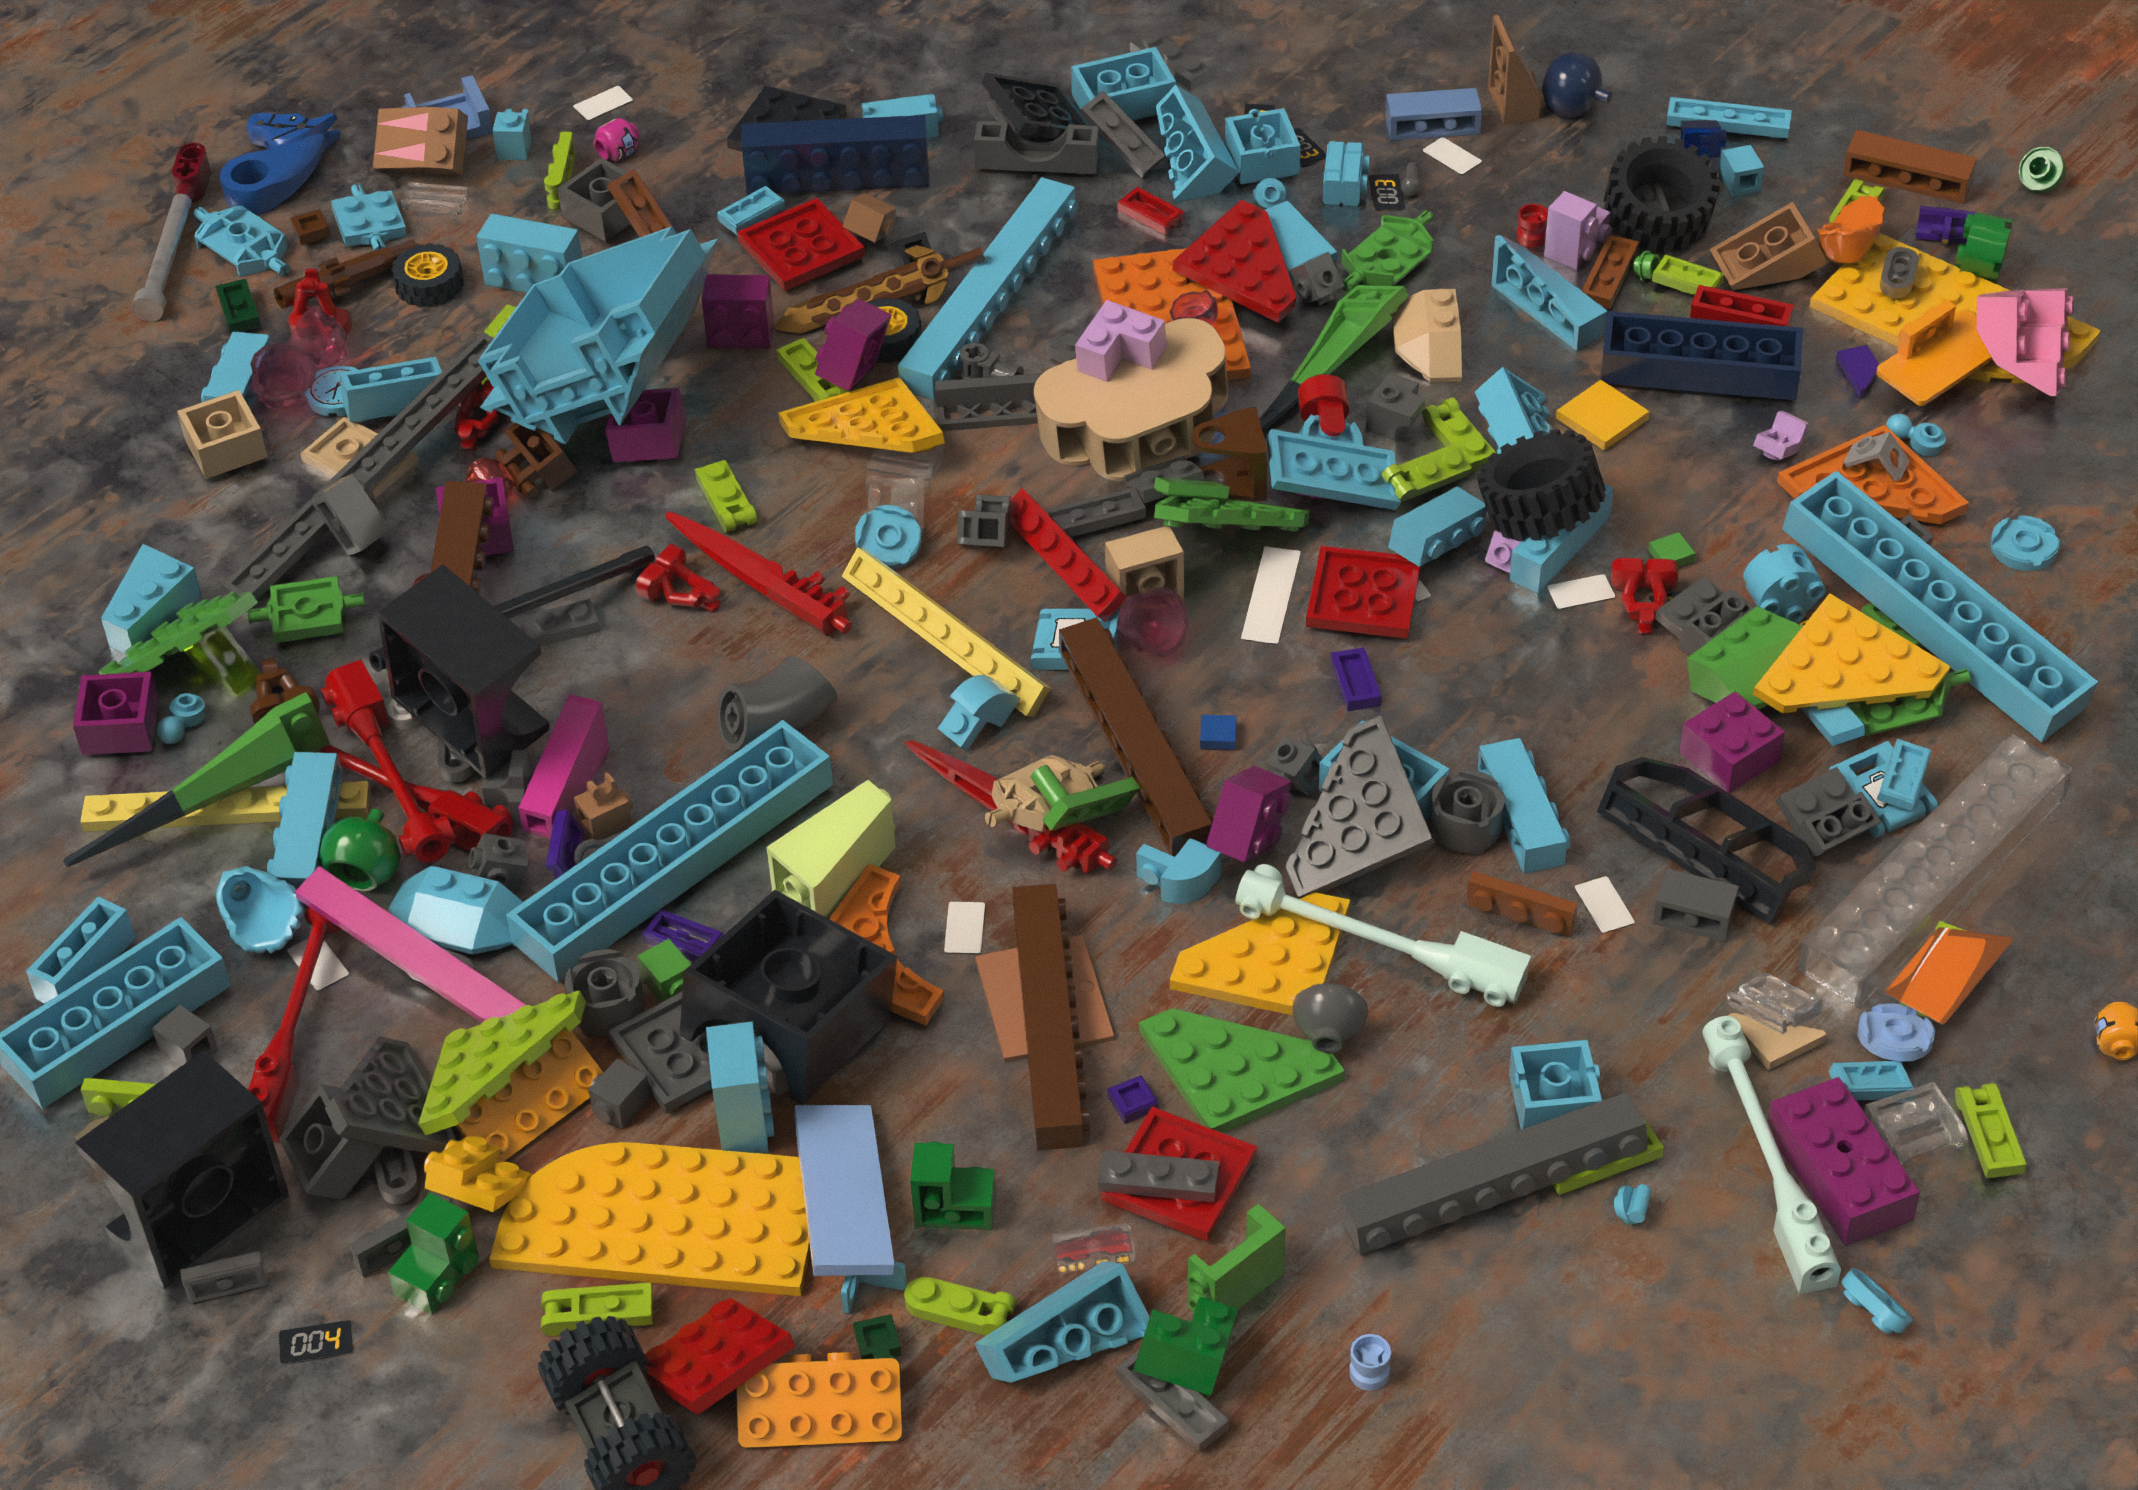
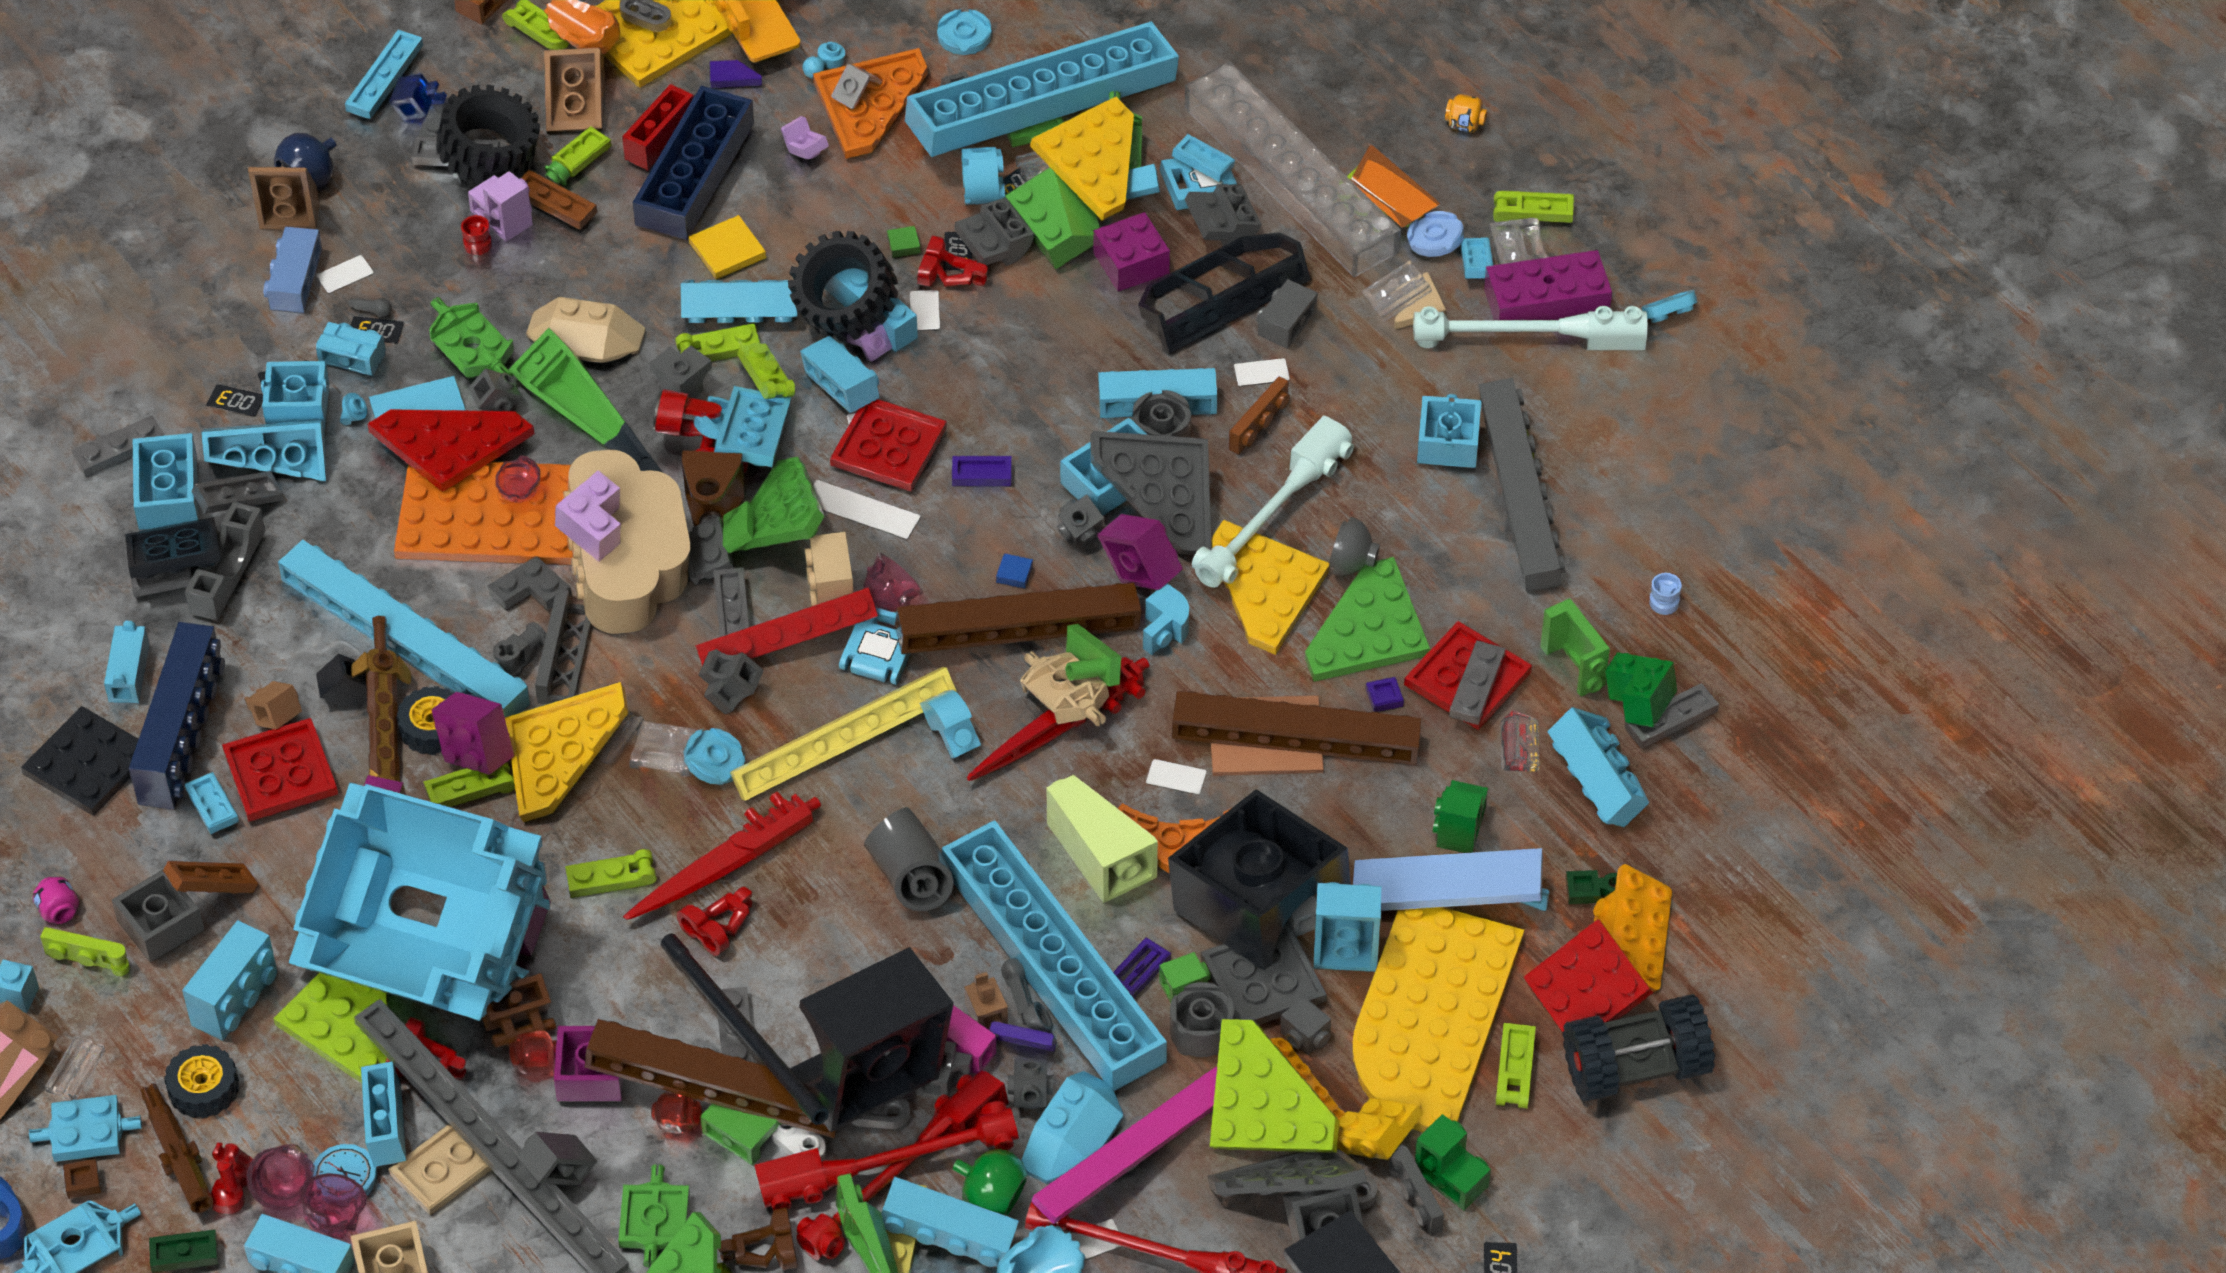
camera: 80 degrees left, 5 degrees up
lime plate [904,1277,1017,1336] -> none
red tile [1118,187,1185,235] -> none
medium azure wedge [1491,235,1607,351] -> none
medium azure plate [1614,1184,1652,1225] -> none
medium azure brick [1719,145,1764,197] -> none

